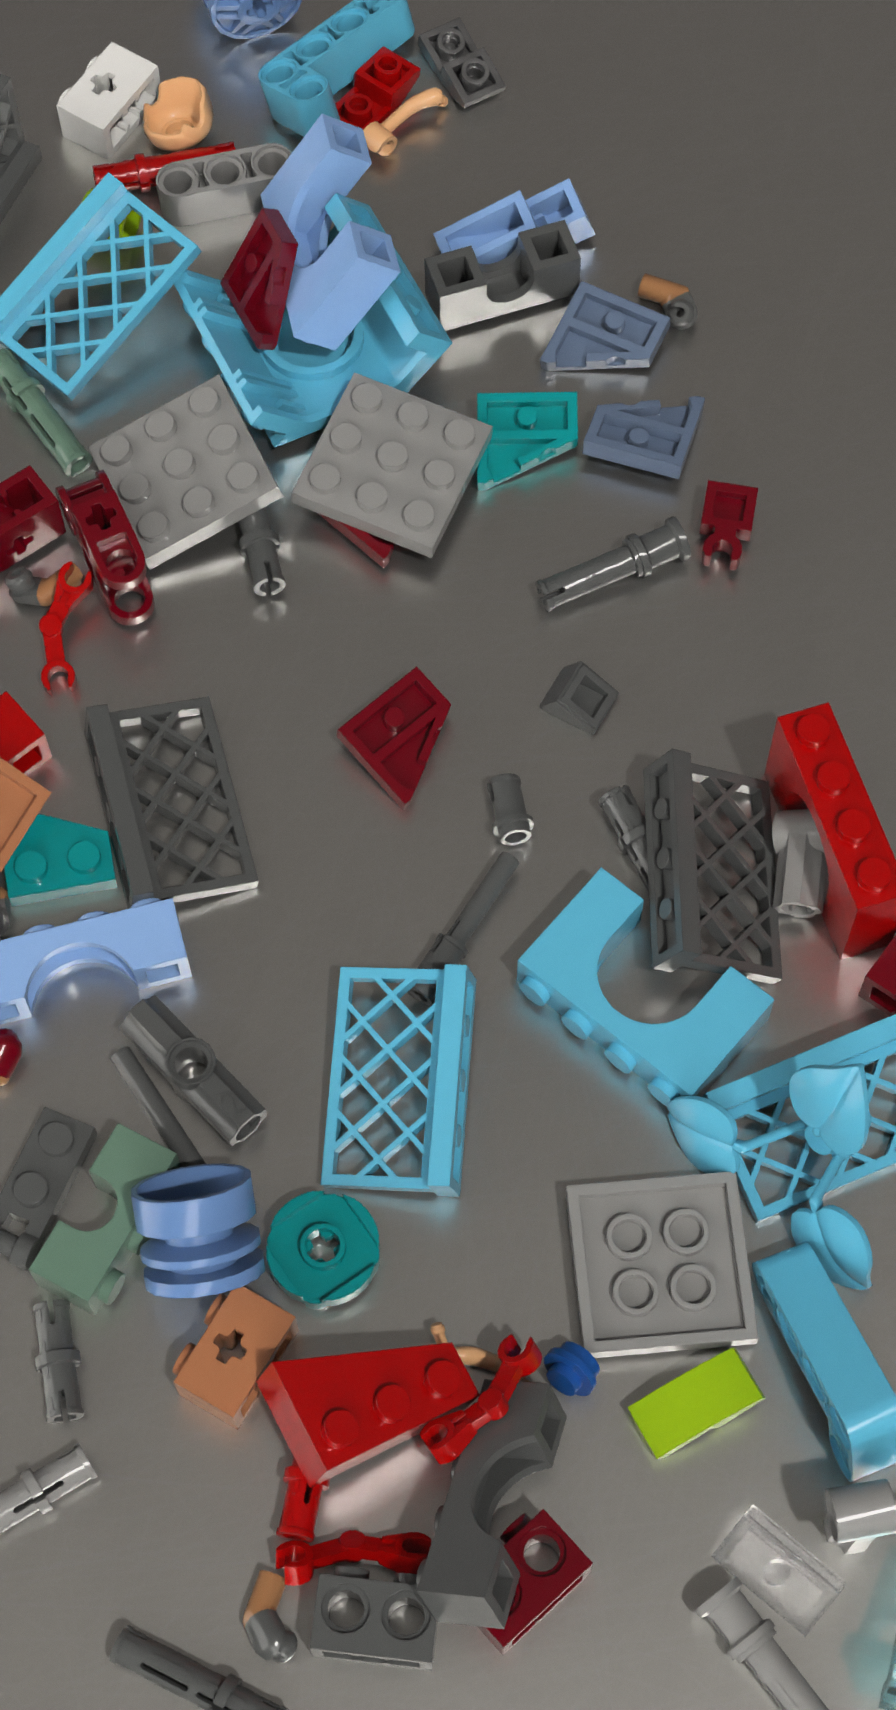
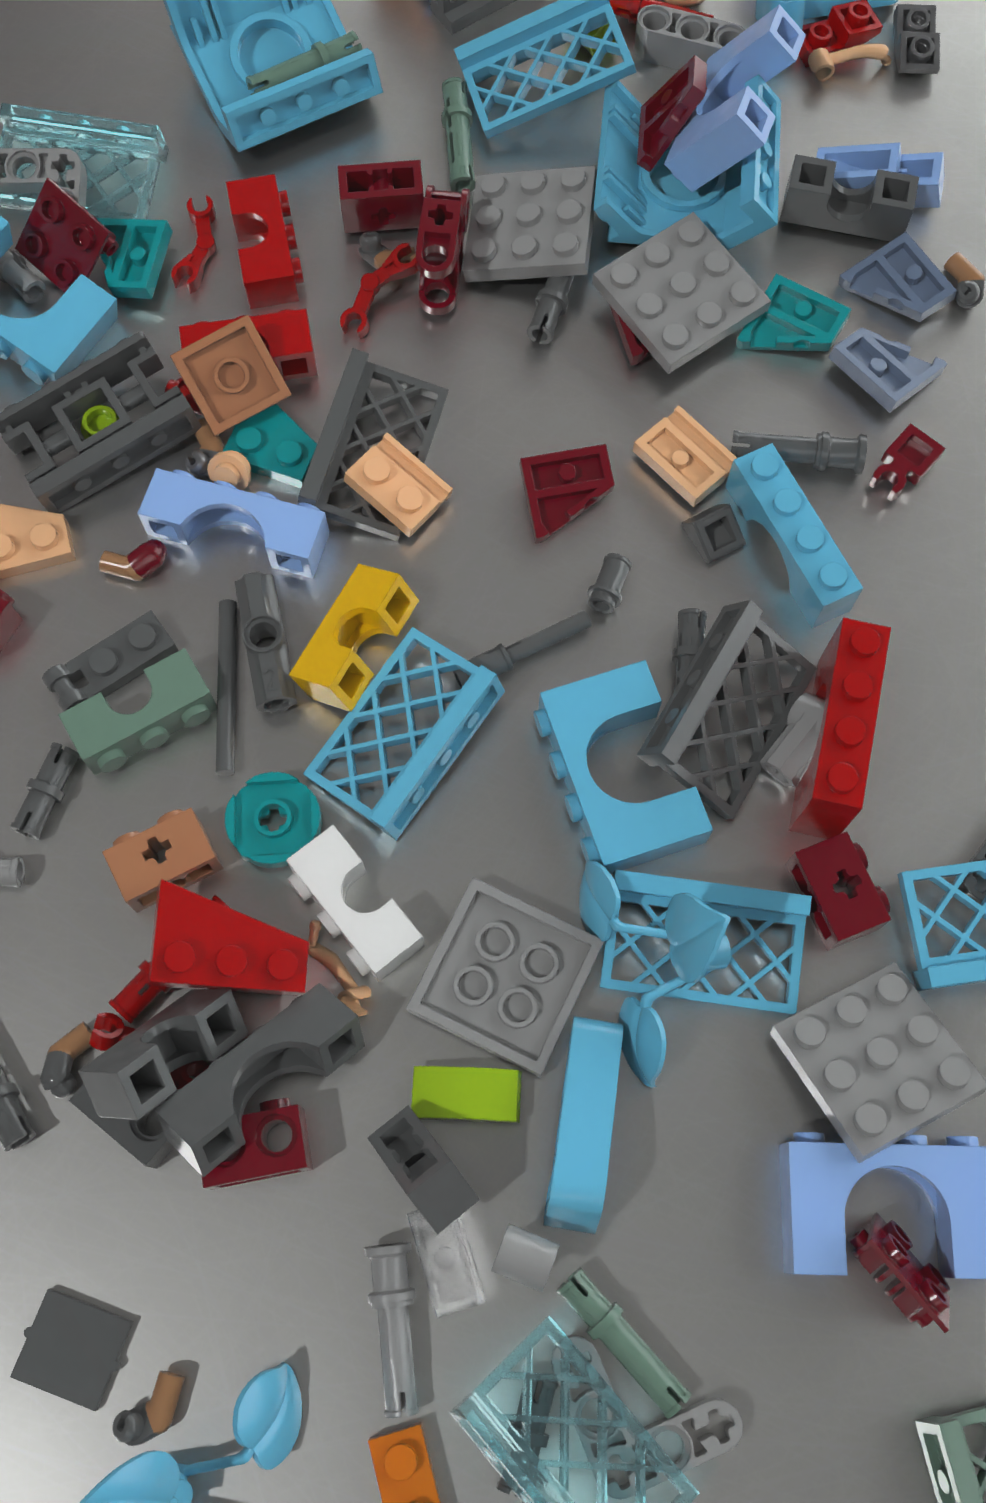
camera: 30 degrees right, 5 degrees up
medium blue wheel [131,1163,265,1299] -> none
red piece [419,1334,542,1465] -> none
blue plate [544,1341,600,1396] -> none
none -> dark grey arch [78,989,249,1120]
none -> light nougat plate [207,450,251,491]
none -> white arch [286,825,425,982]
none -> yellow arch [289,564,419,712]
none -> light nougat plate [344,432,453,538]
none -> dark grey brick [367,1105,480,1235]
none -> light nougat plate [633,405,737,507]
none -> medium azure arch [725,443,863,629]

